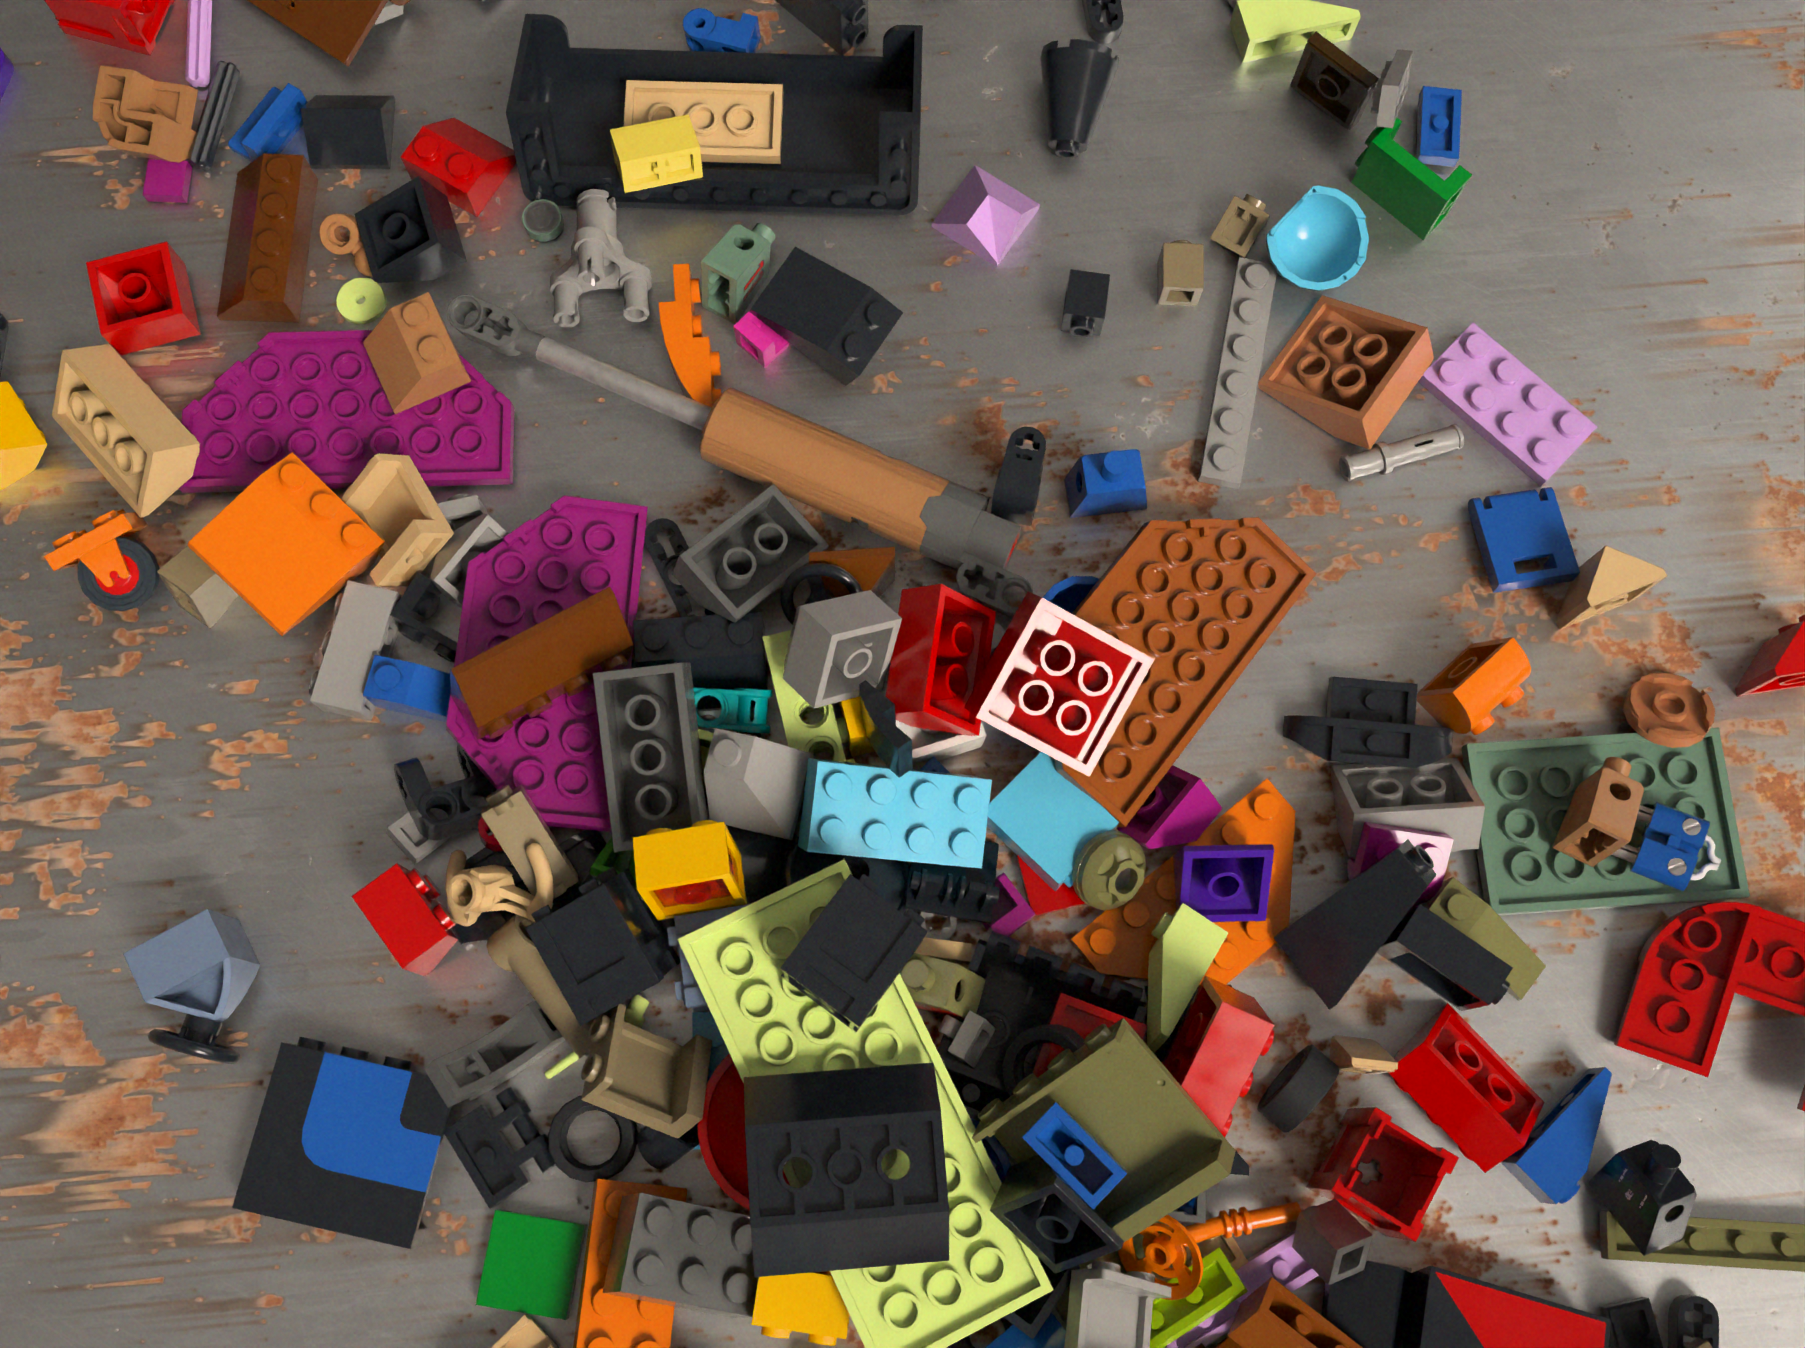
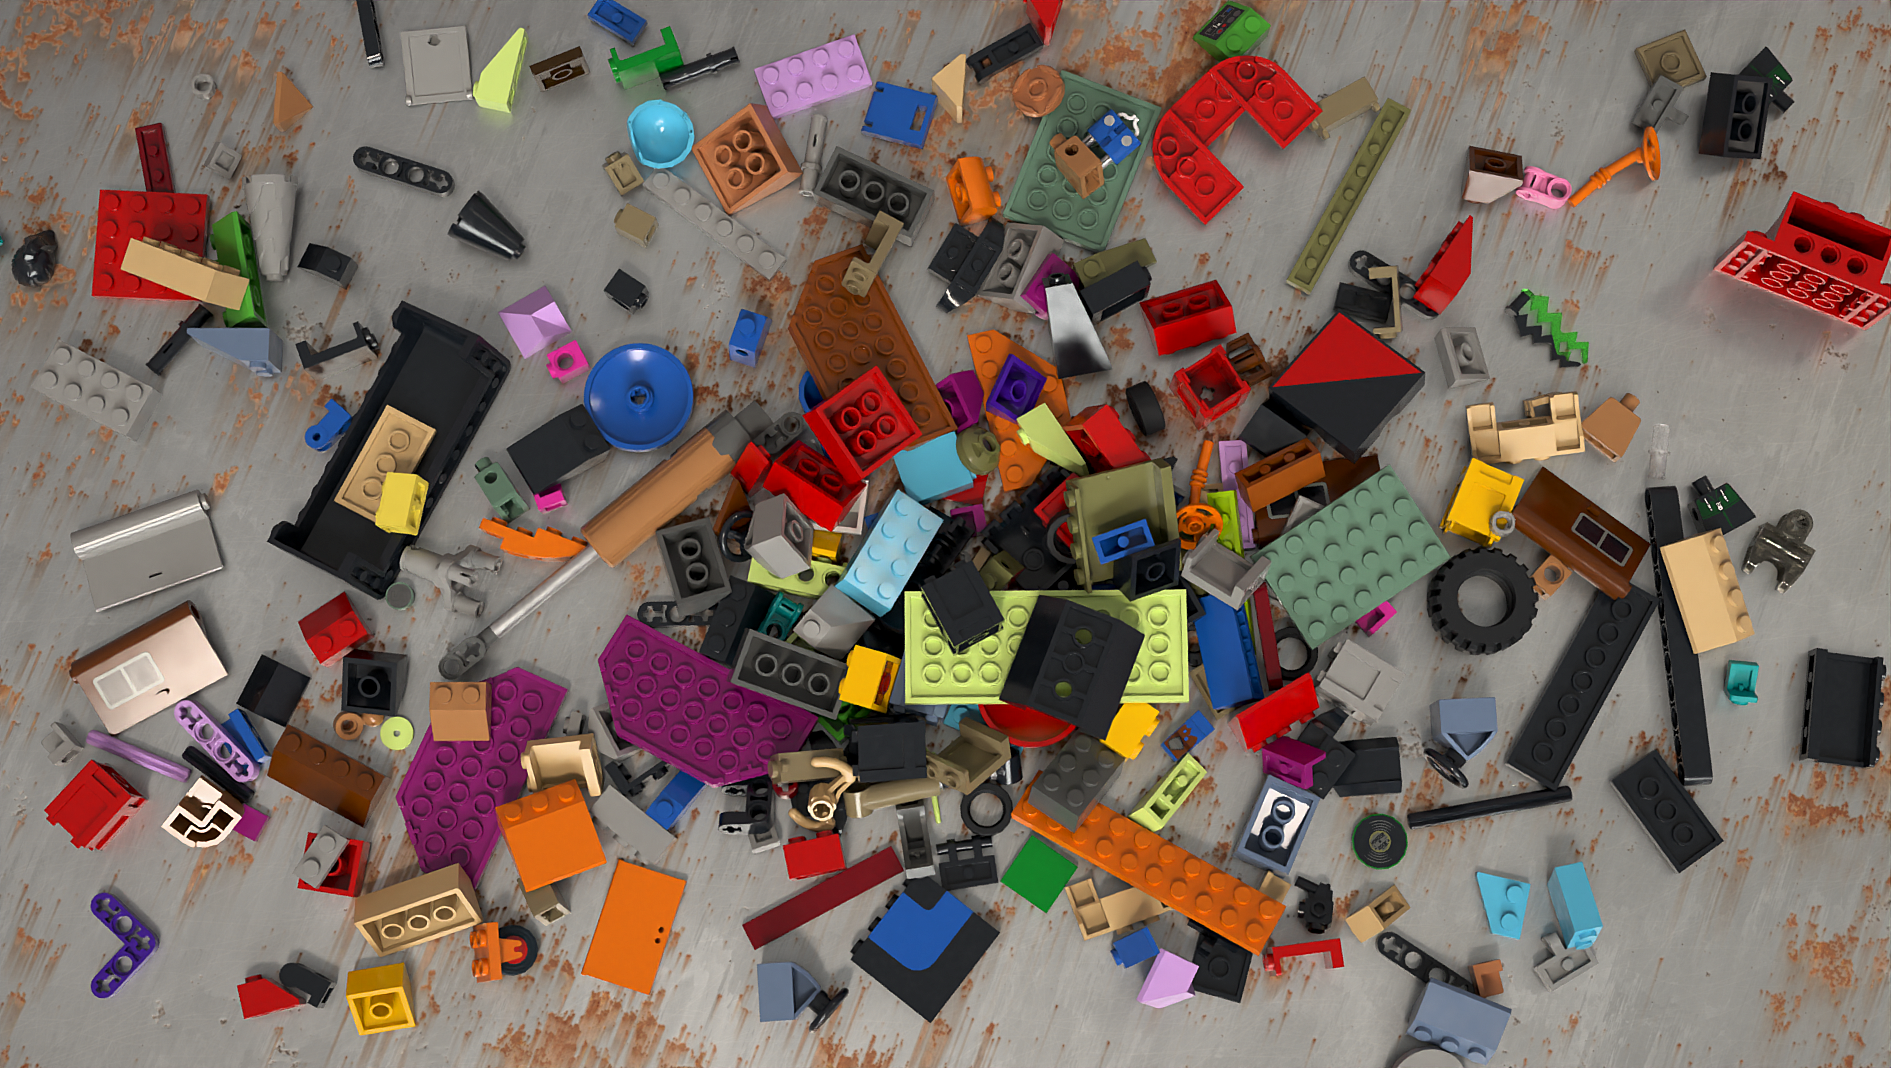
camera: 60 degrees left, 5 degrees up
reddish brown slope [450,587,634,740] -> none
black slope [859,680,913,778] -> none
light grey tile [938,1010,996,1069] -> none
black piece [991,427,1046,526] -> none
flat silver brick [1292,1199,1373,1285] -> none
tan slope [1330,1035,1398,1075] -> none
light grey plate [1371,49,1413,128] -> none
blue slope [1501,1067,1612,1204] -> none
black torso [1588,1140,1697,1256] -> none
none -> lavender beam [174,700,260,782]
none -> light grey plate [292,825,350,889]
none -> dark pink brick [546,340,591,384]
none -> orange container [581,859,687,995]
none -> blue dish [584,343,694,452]
none -> black pin [659,46,740,90]
none -> red slope [730,441,773,498]
none -> dark red tile [742,846,904,950]
none -> dark grey brick [813,146,935,247]
none -> dark tan panel [841,211,904,298]
none -> black plate [966,23,1043,84]
none -> reddish brown piece [1226,333,1272,387]

